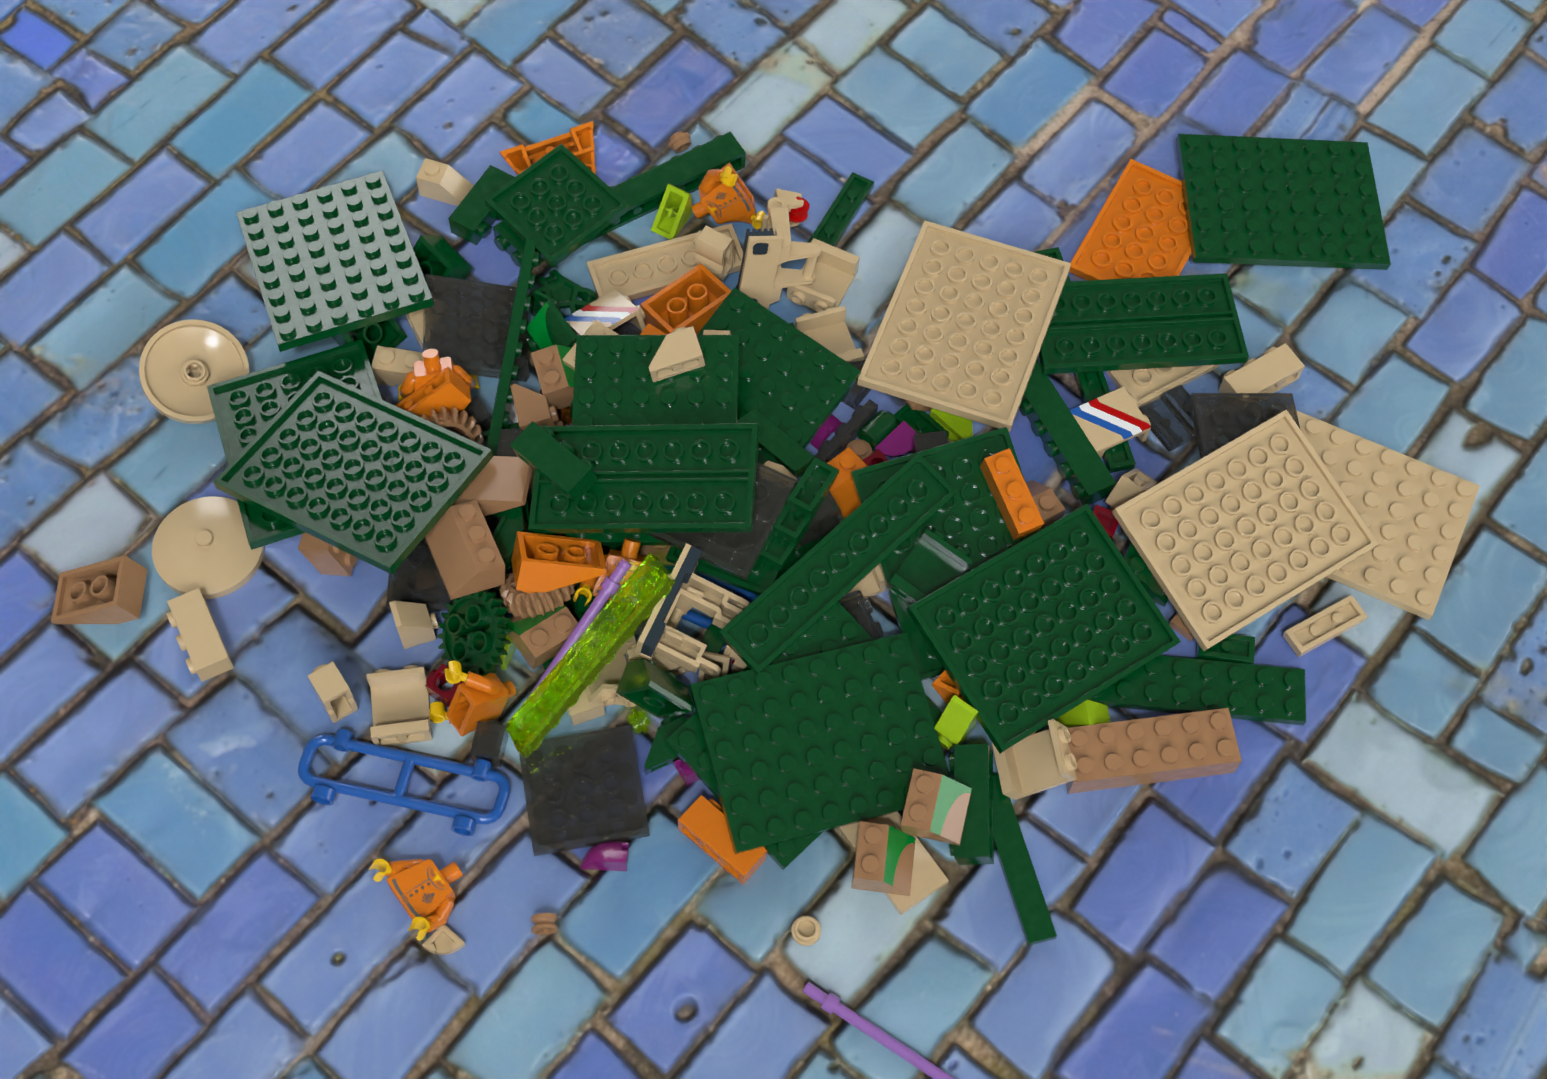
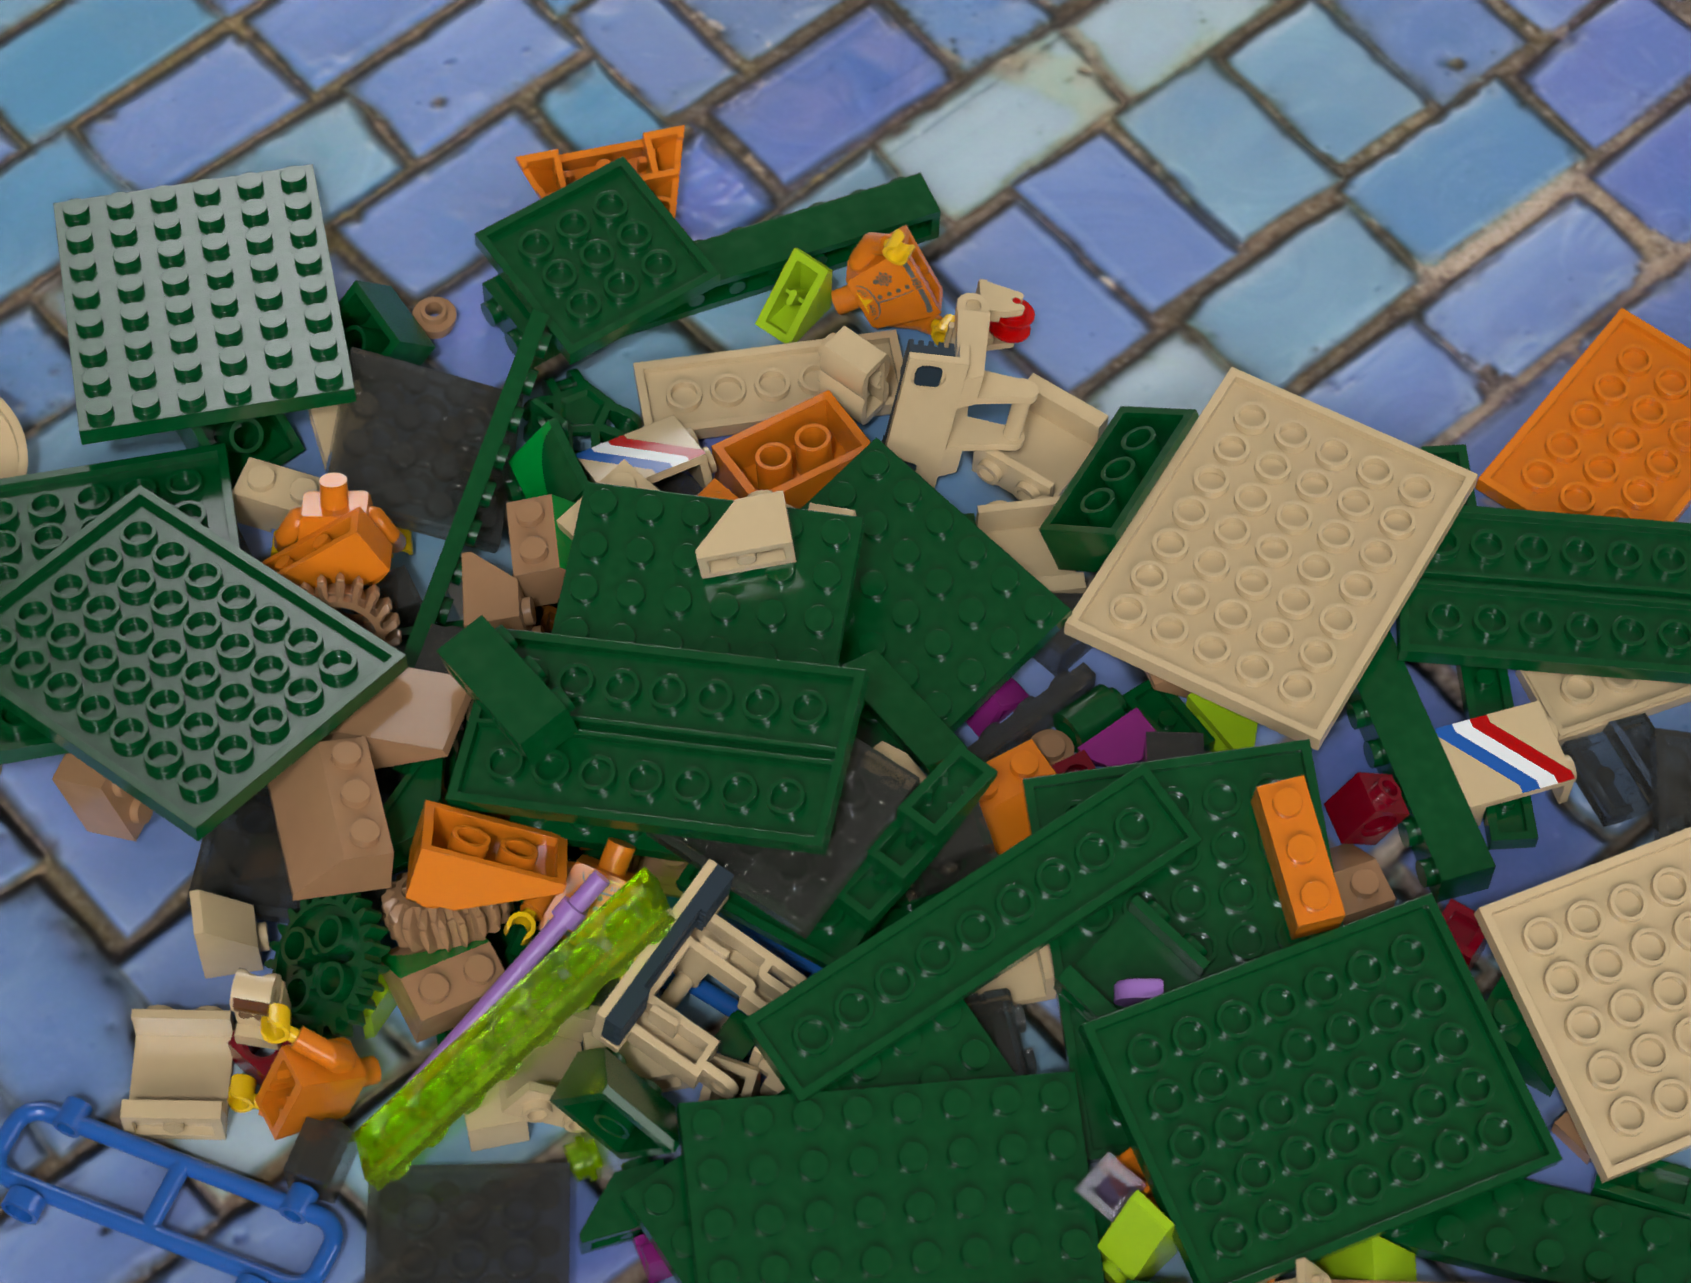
camera: 10 degrees right, 5 degrees down
tan brick [308,661,359,724] -> none
tan slope [416,158,474,206] -> none
dark green brick [448,165,514,246] -> none
medium nougat plate [668,131,692,154] -> none
dark green tile [807,172,874,247] -> none
tan slope [1105,468,1158,511] -> none
none -> tan leg [230,968,291,1050]
none -> medium nougat plate [412,297,457,339]
none -> dark green slope [1039,406,1199,572]
none -> clear purple slope [1075,1151,1147,1223]
none -> medium lavender tile [1114,979,1164,1007]
none -> dark red brick [1324,772,1410,845]

